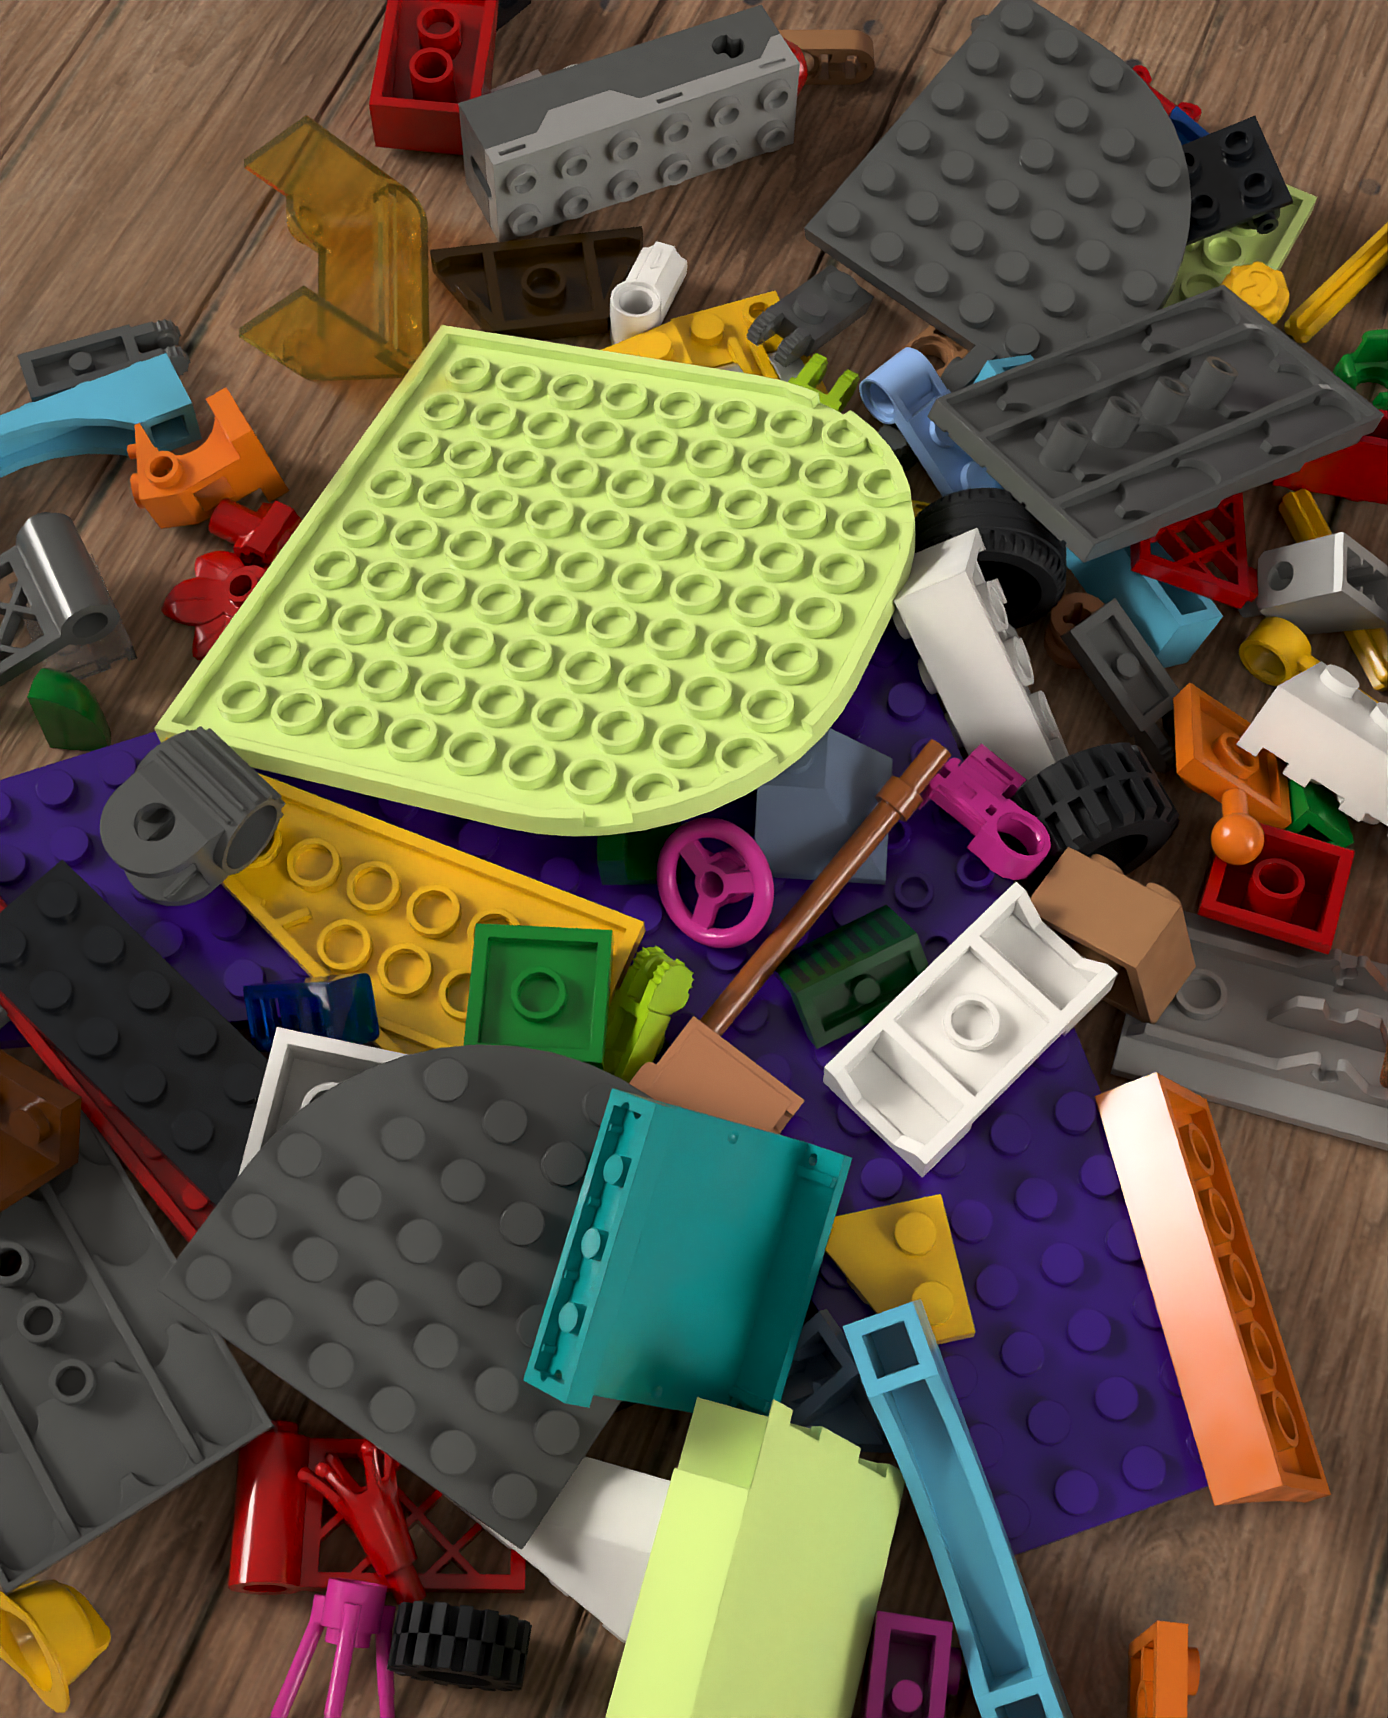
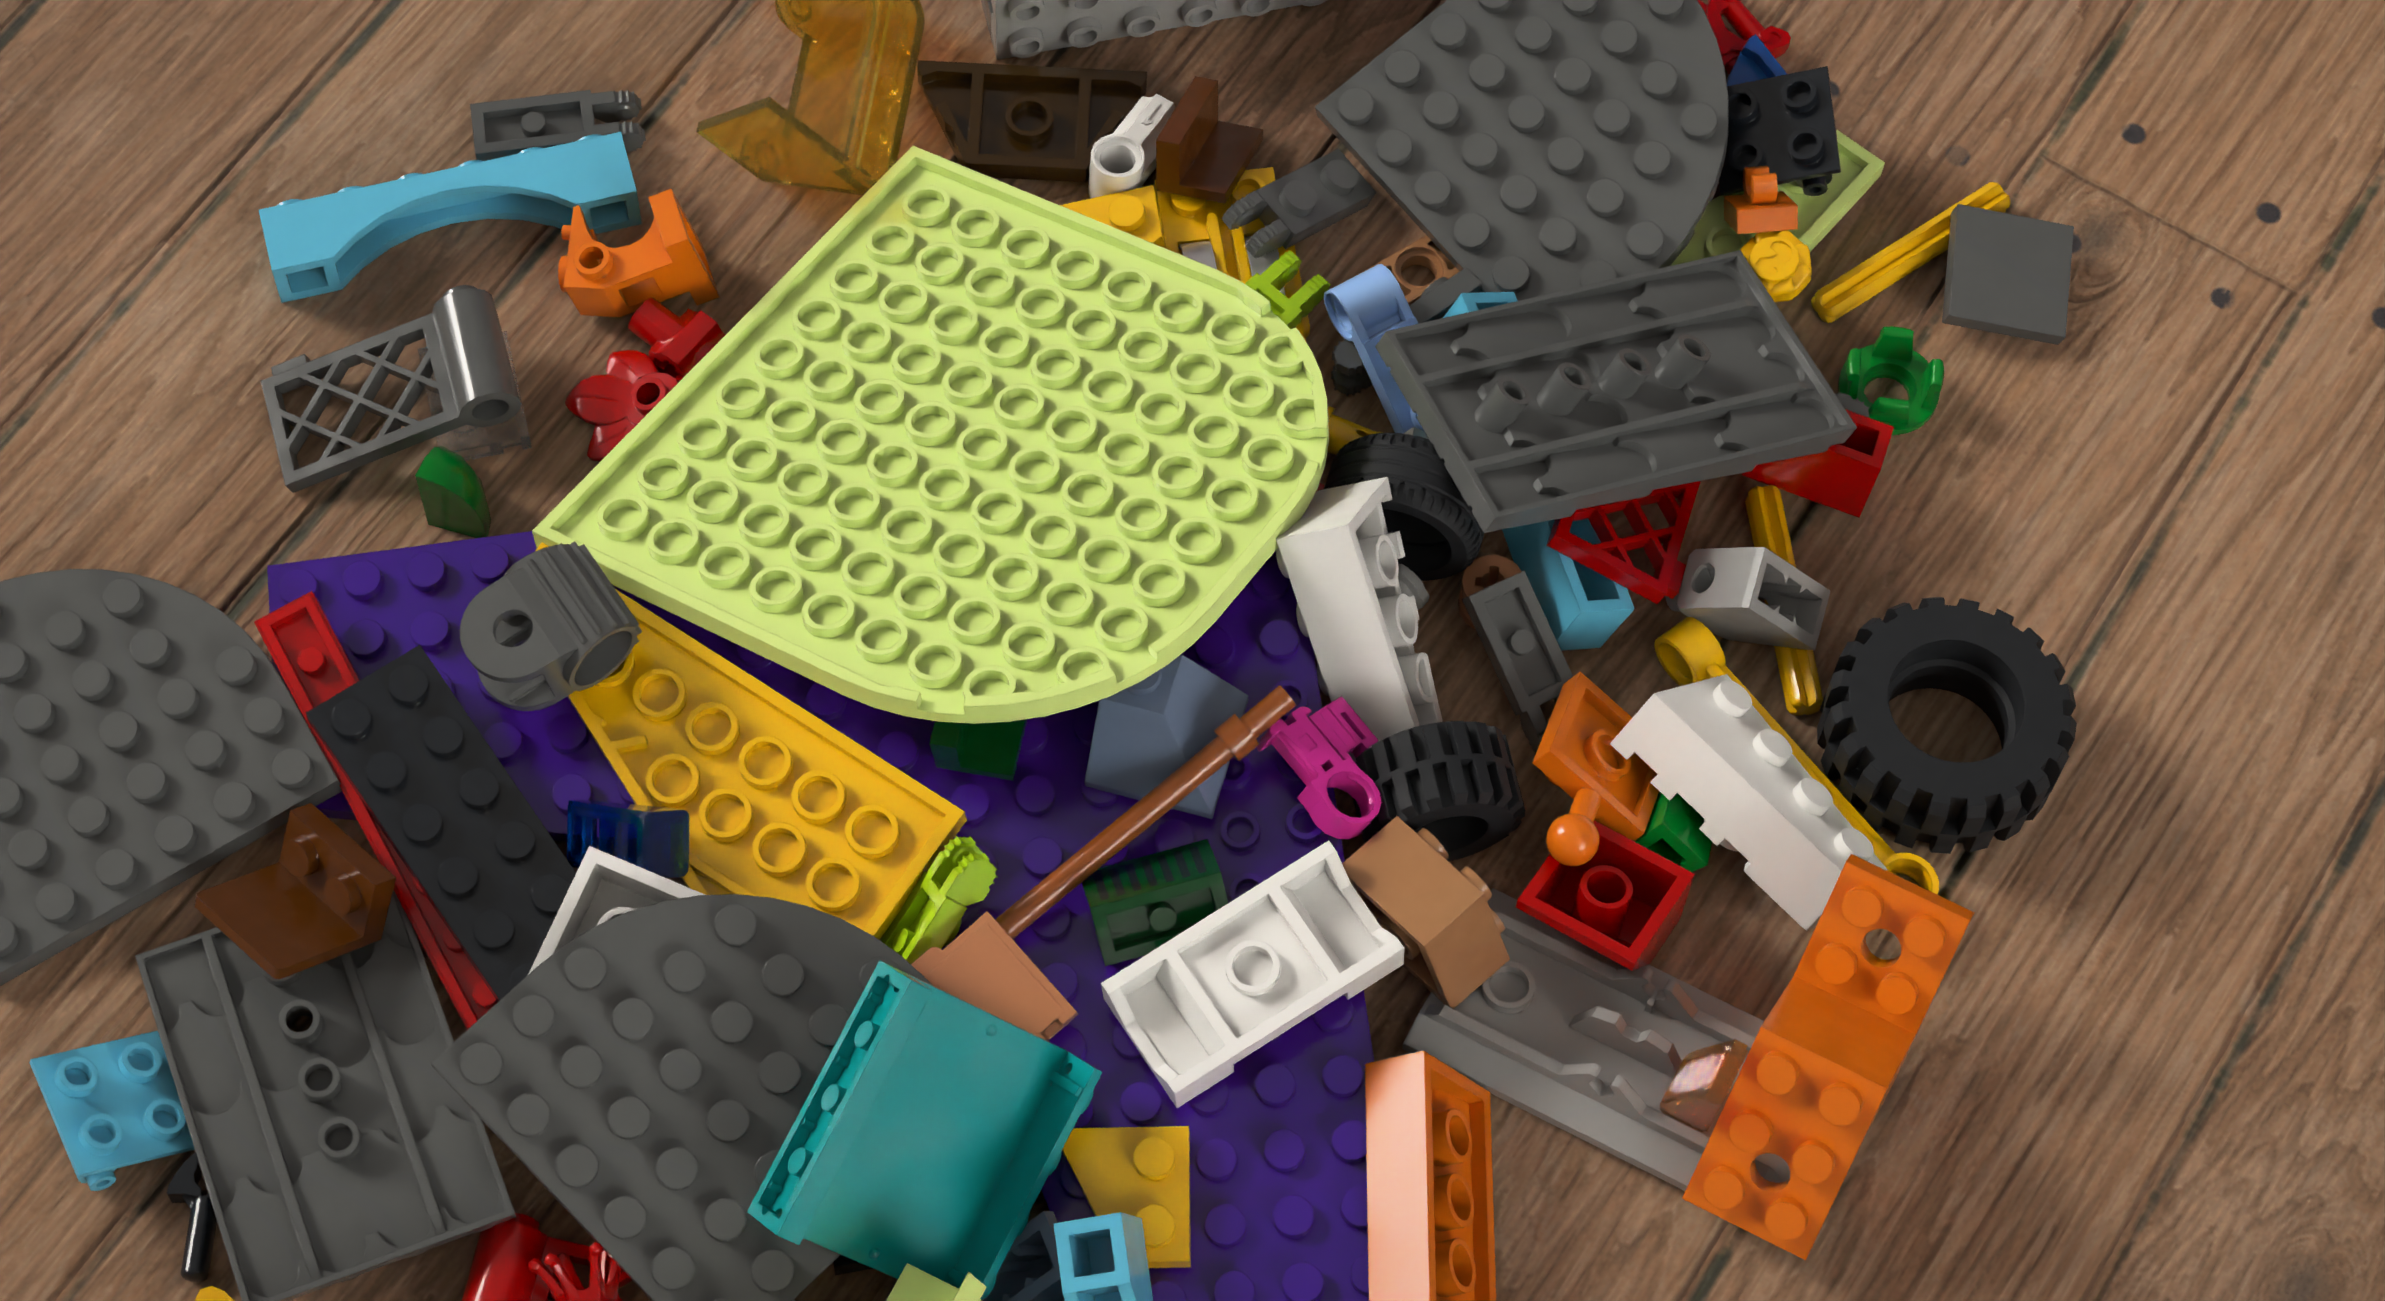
camera: 10 degrees right, 0 degrees up
green plate [464,923,614,1070] -> none
dark pink piece [657,818,774,949] -> none
none -> reddish brown panel [1156,76,1263,204]
none -> orange tile [1724,166,1798,234]

